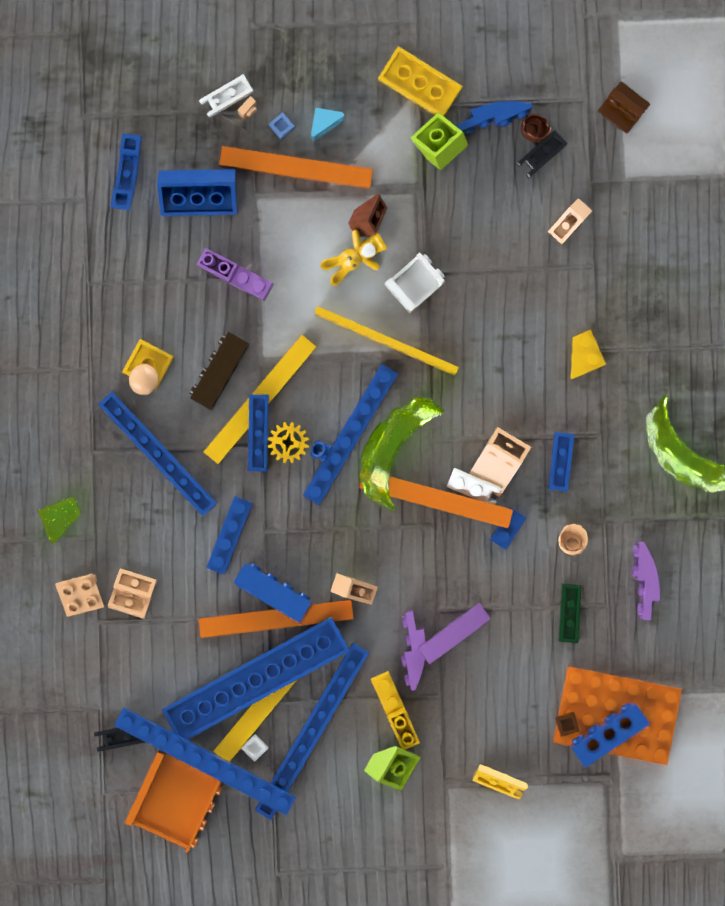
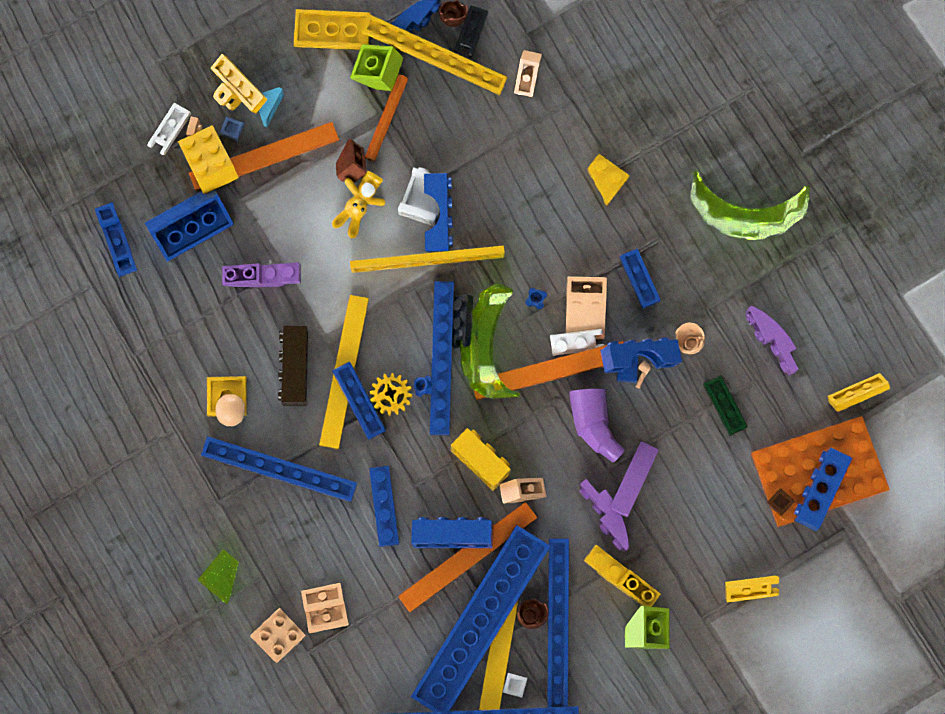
camera: 30 degrees left, 10 degrees down
none -> yellow brick [178,125,239,194]
none -> yellow plate [211,54,268,114]
none -> yellow tile [362,14,508,95]
none -> orange axle [365,75,408,162]
none -> blue arch [424,173,453,251]
none -> yellow brick [451,428,511,492]
none -> black hinge [452,294,473,349]
none -> copper hair [517,599,549,629]
none -> blue plate [525,288,547,309]
none -> medium lavender piece [569,389,625,463]
none -> blue arch [600,337,682,373]
none -> light nougat hand [635,361,651,389]
none -> yellow plate [827,373,890,412]

